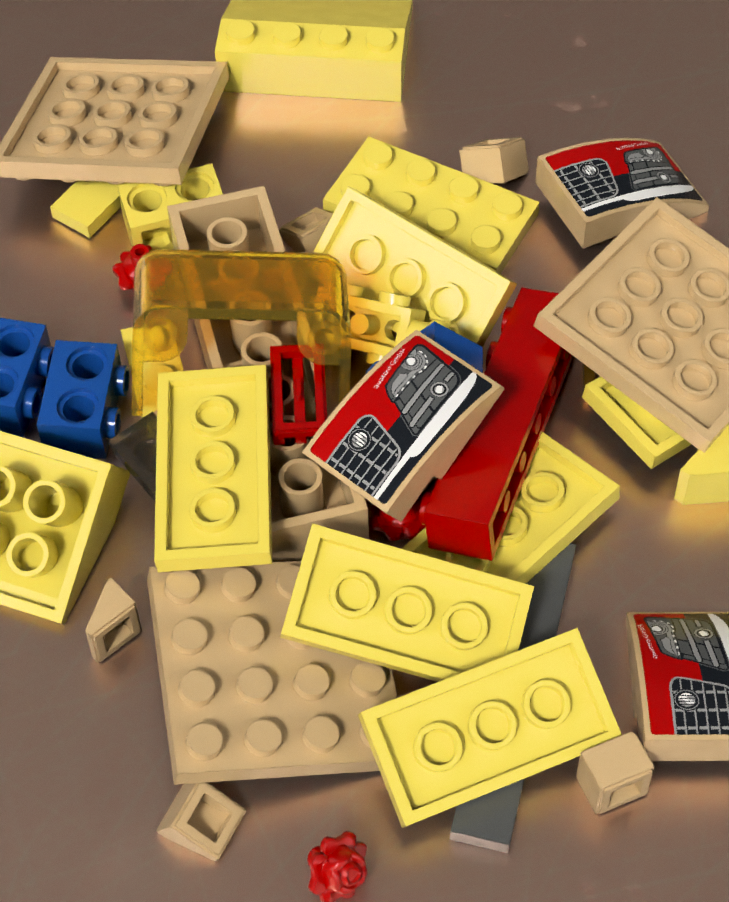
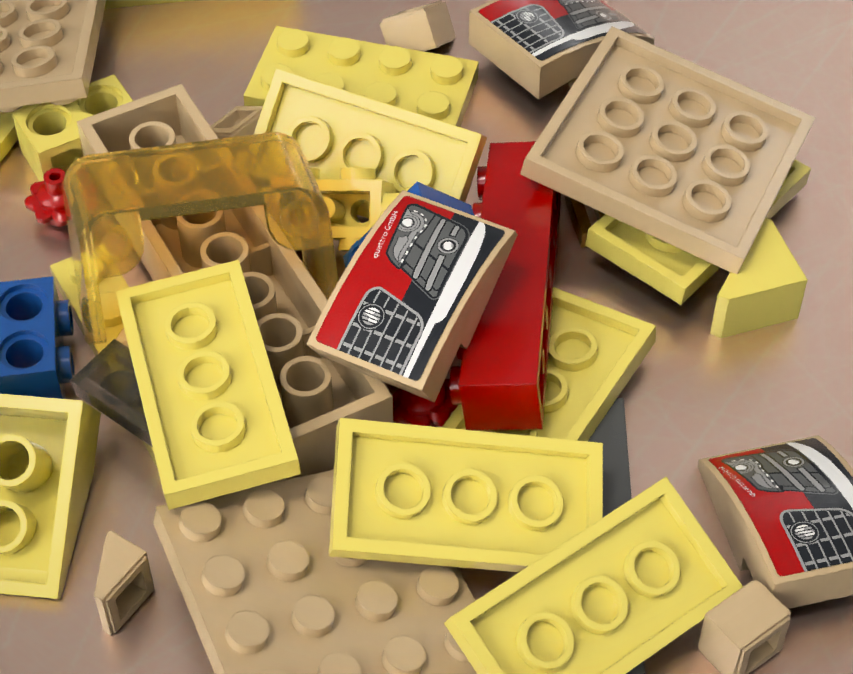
camera: 15 degrees left, 5 degrees down
red tile [270,343,327,445] -> none

